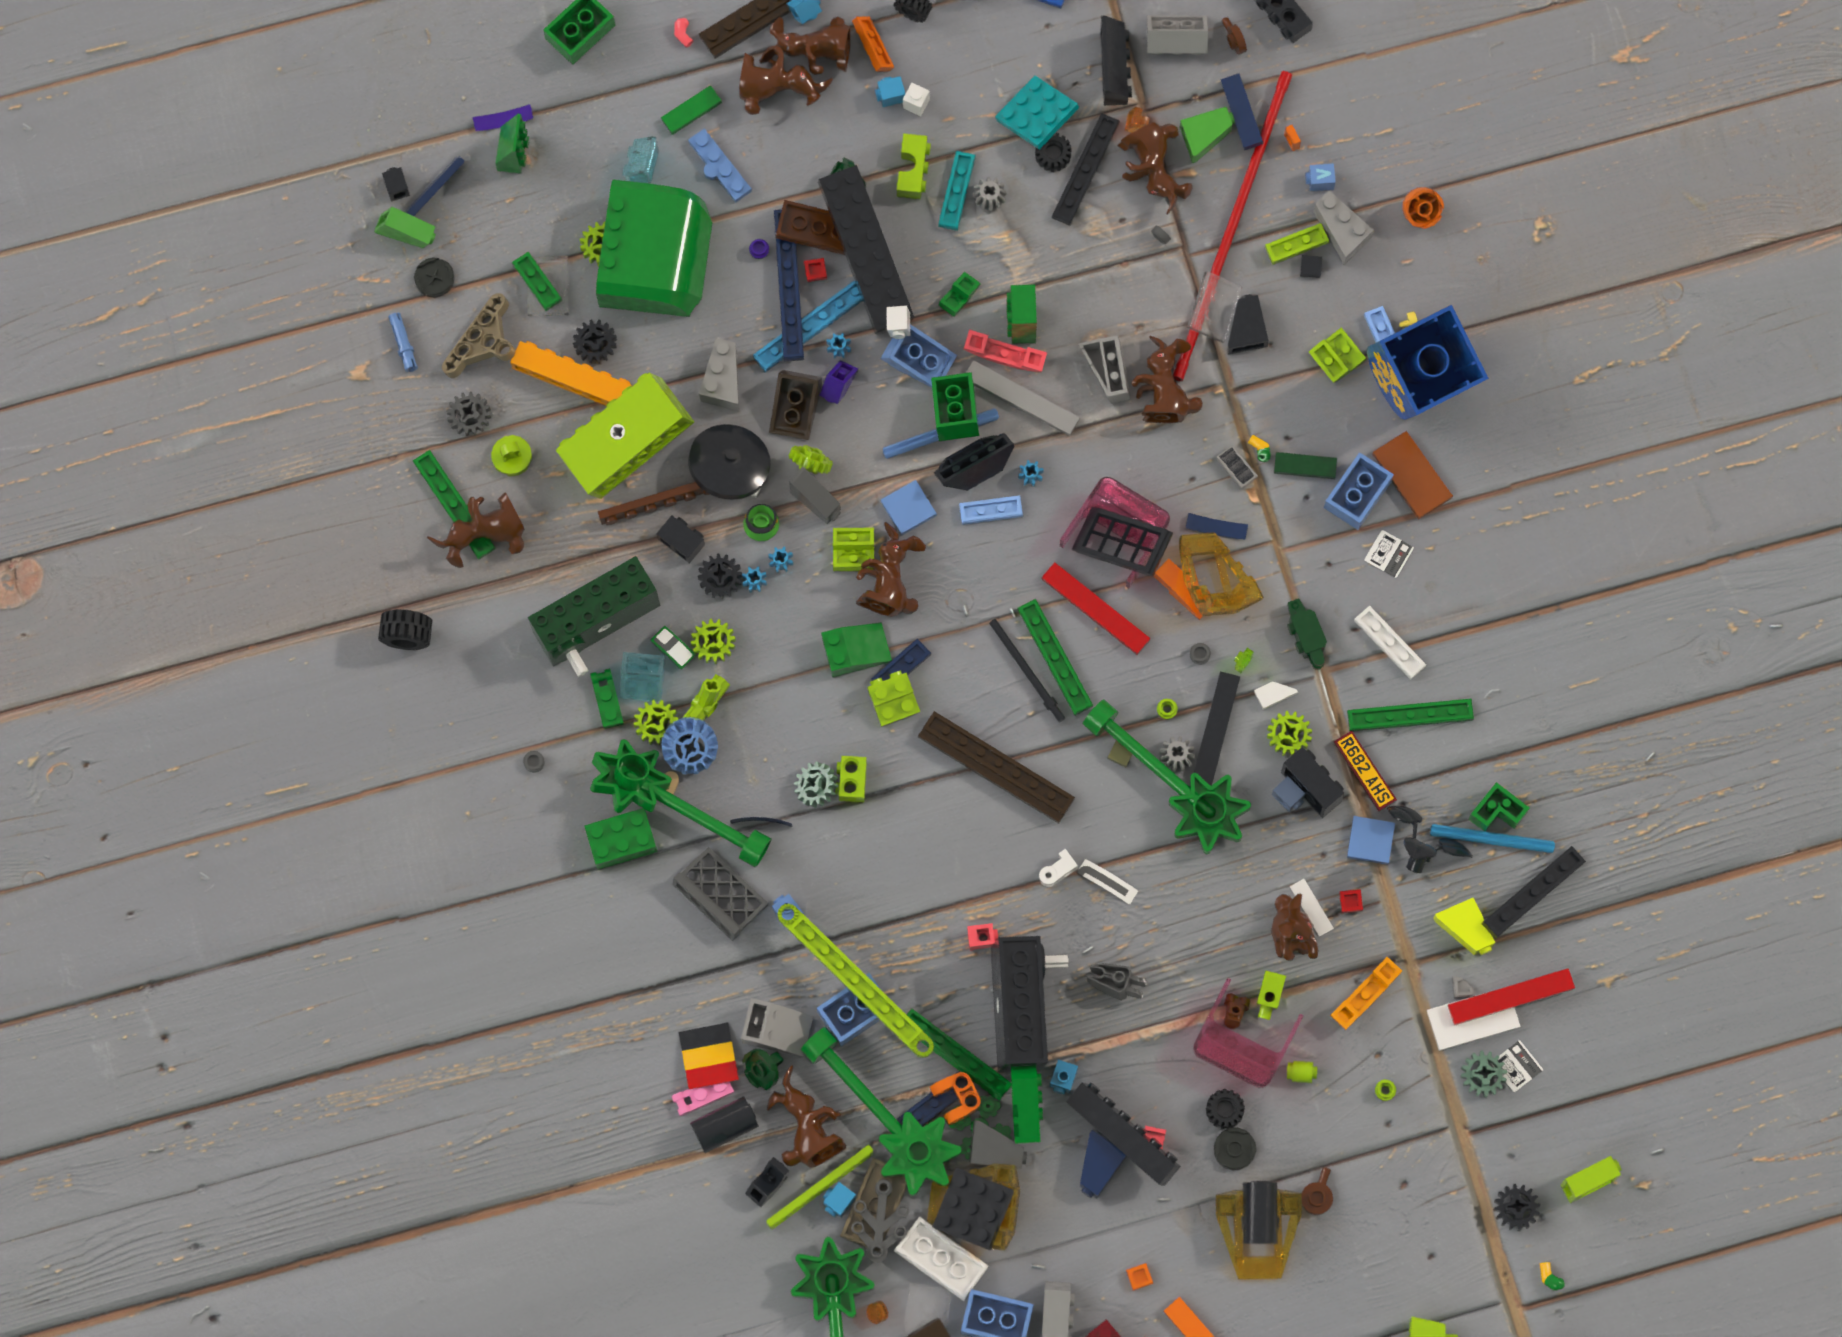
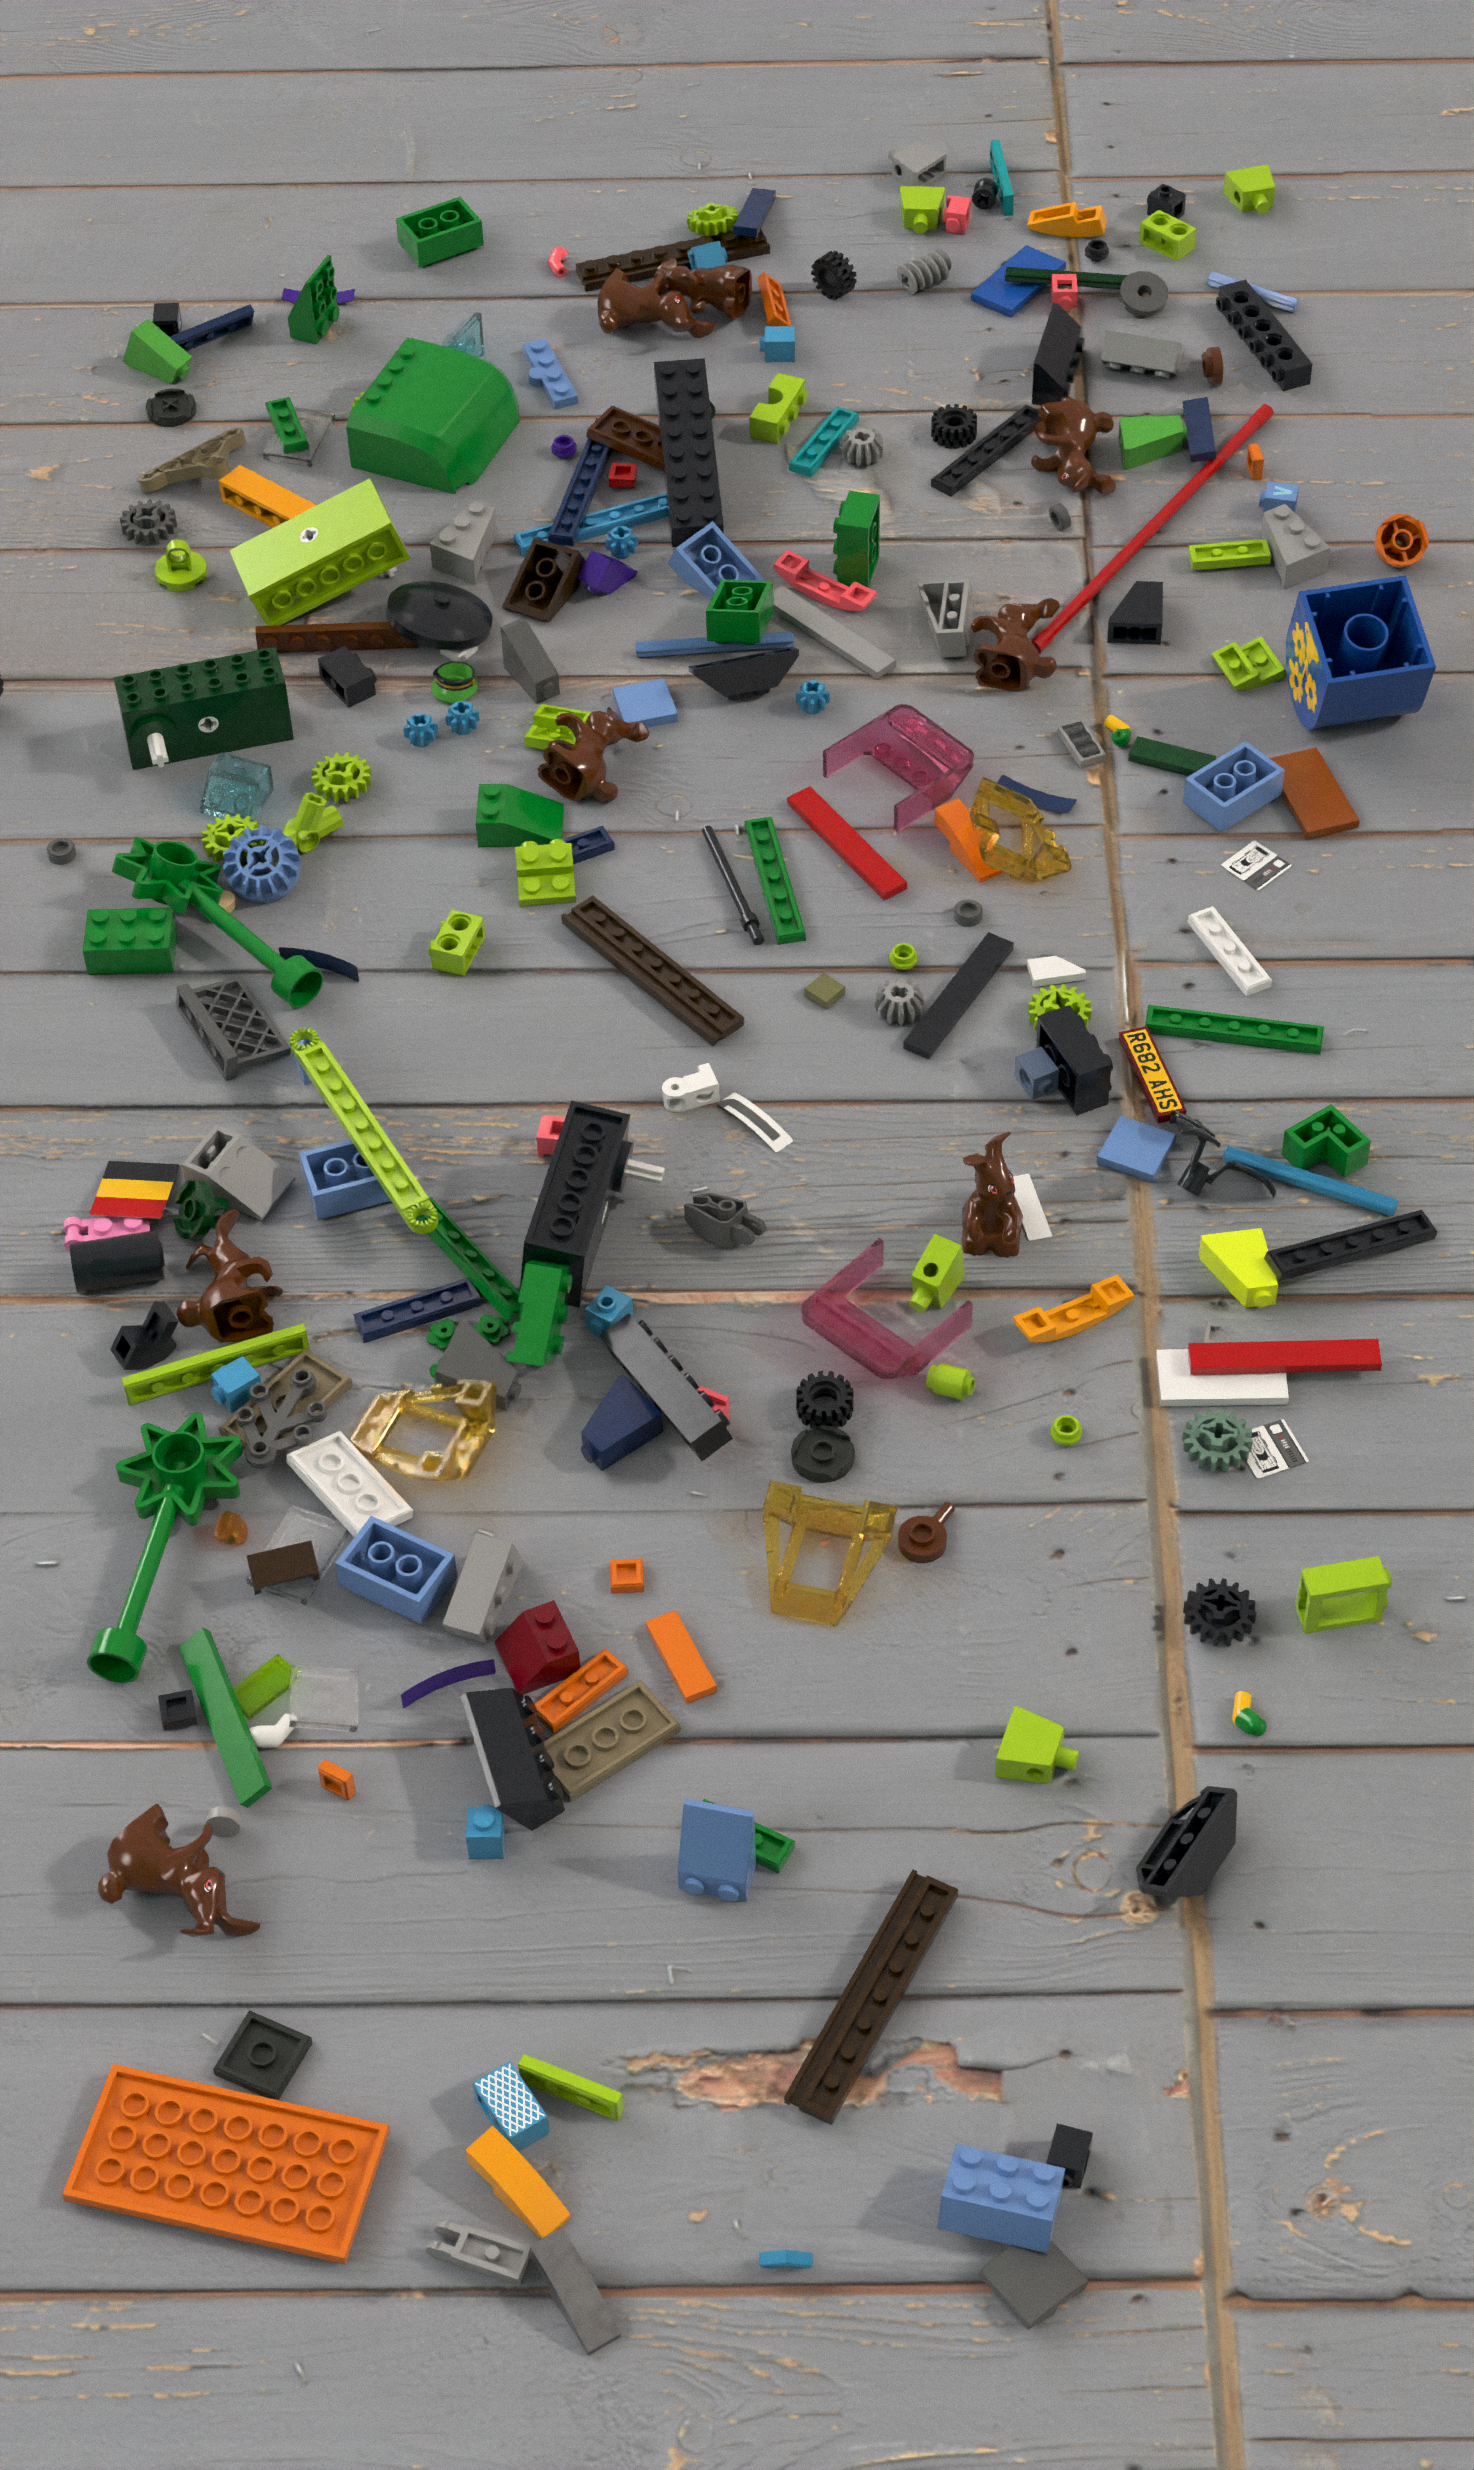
camera: 15 degrees right, 25 degrees down
medium blue pin [388,312,418,372] -> none
green tile [413,450,496,560] -> none
reddish brown animal [427,492,525,568] -> none
black gear [573,319,617,364] -> none
green plate [590,668,624,729] -> none
slope [650,626,696,669] -> none
green tile [661,85,722,135] -> none
black gear [698,554,742,599] -> none
lime gear [788,445,833,474] -> none
sand green gear [794,762,838,808] -> none
green piece [801,1027,962,1197] -> none
white brick [887,306,910,339] -> none
white brick [903,83,930,116] -> none
orange piece [929,1072,981,1125] -> none
black plate [932,1168,1014,1251] -> none
green slope [938,272,981,317] -> none
light blue tile [959,495,1023,525] -> none
teal plate [995,75,1079,150] -> none
black piece [1072,506,1173,576] -> none
green piece [1083,699,1251,854] -> none
clear tile [1187,271,1242,343] -> none
reddish brown plate [1224,993,1251,1029] -> none
clear neon green plate [1234,648,1254,673] -> none
black piece [1241,1181,1279,1244] -> none
dark green hinge [1287,599,1327,670] -> none
black tile [1300,255,1322,278] -> none
red plate [1339,889,1363,913] -> none

